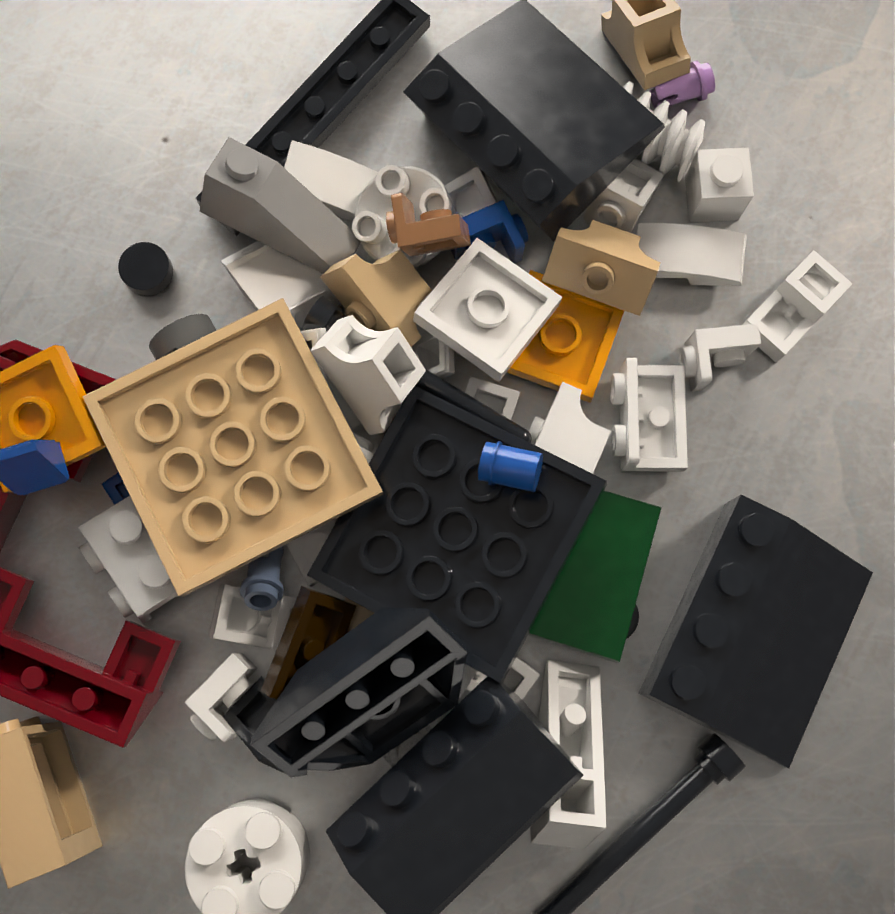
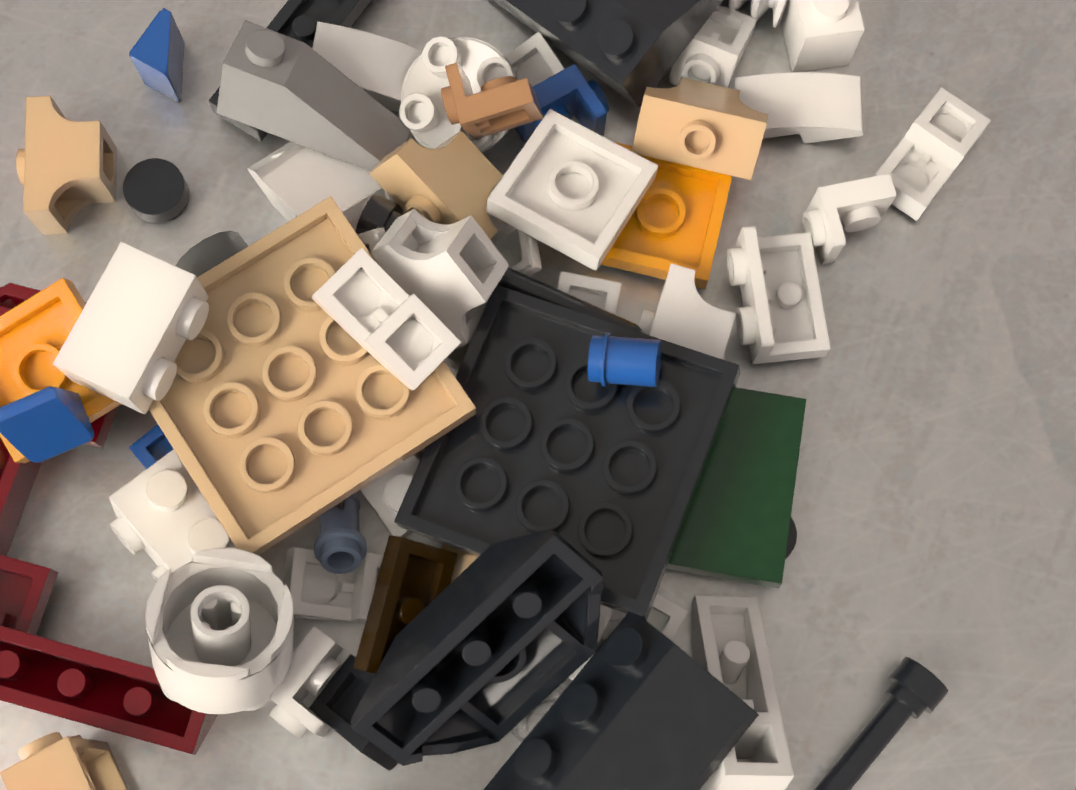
camera: 10 degrees left, 5 degrees down
black slope [638,495,873,768] -> none
none -> tan brick [16,95,117,235]
none -> white brick [53,242,209,414]
none -> blue slope [129,8,184,102]
none -> white brick [145,548,294,714]
none -> white slope [311,248,461,391]

